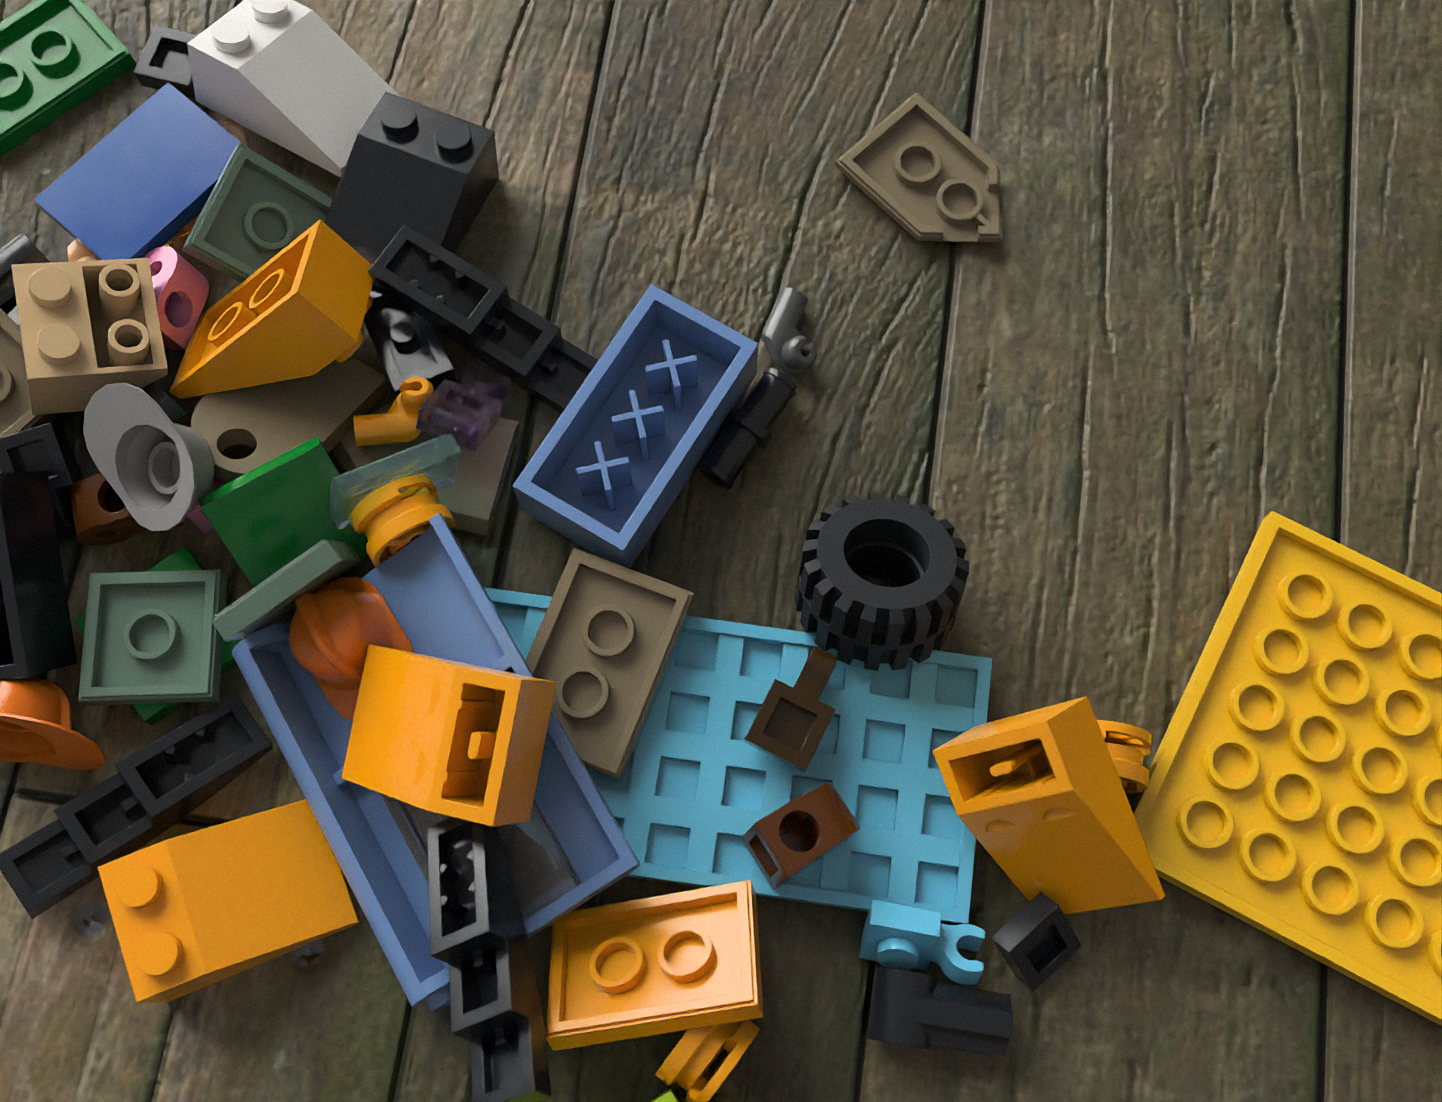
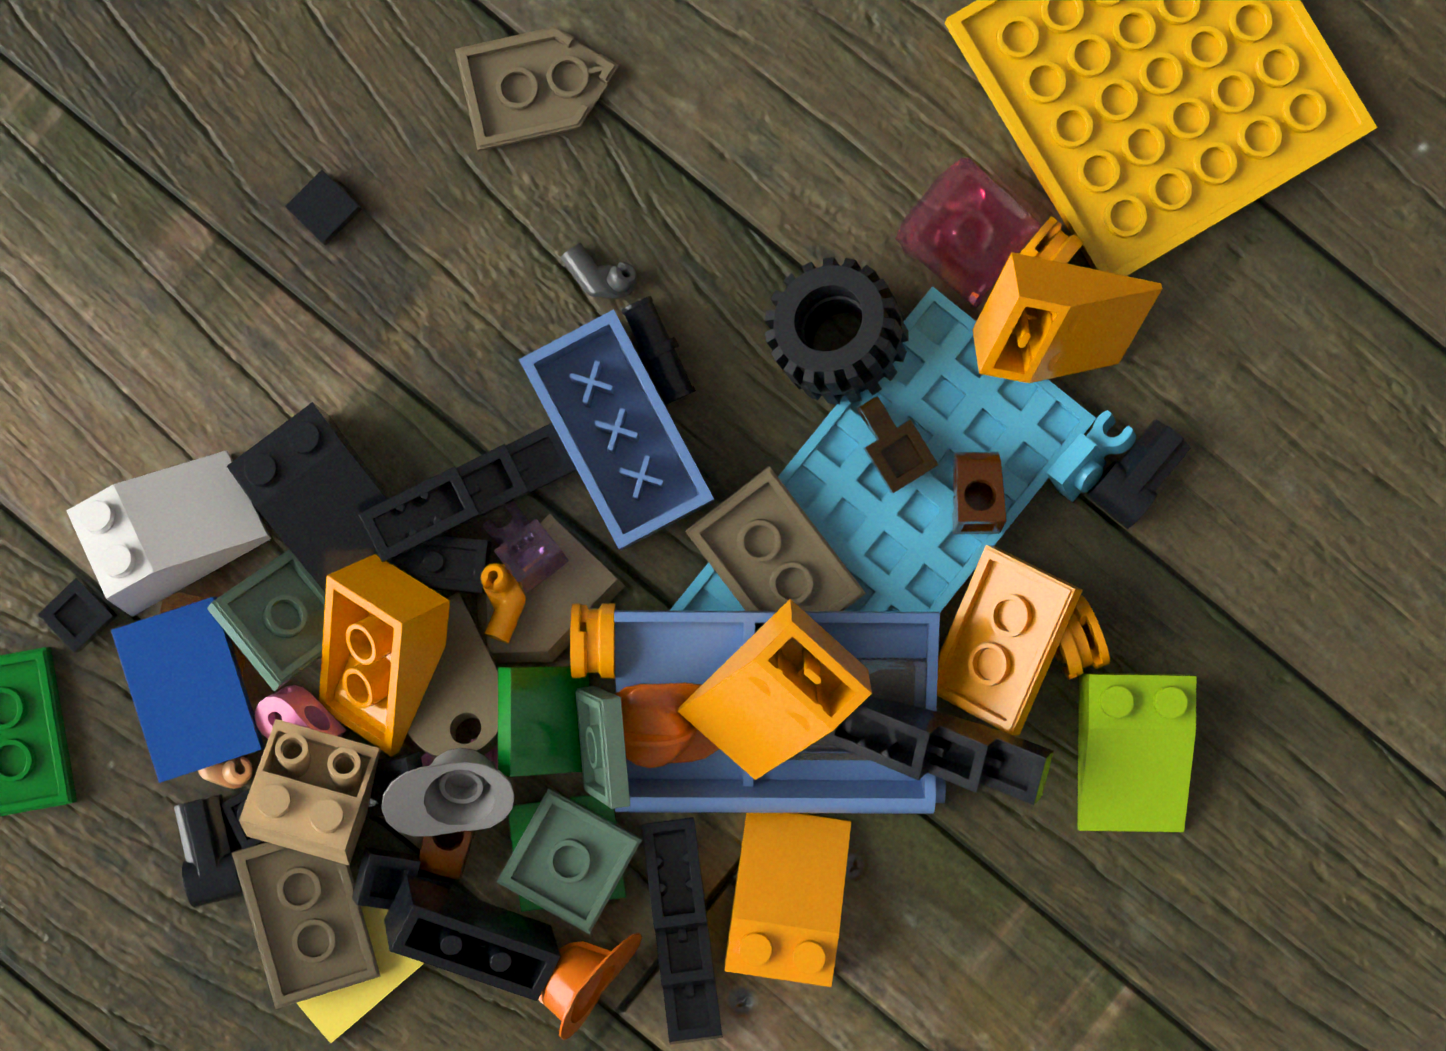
camera: 65 degrees left, 15 degrees up
clear light blue tile [328,434,462,530] -> none
black plate [991,891,1082,992] -> none
none -> black tile [285,170,362,246]
none -> clear pink slope [895,157,1042,307]

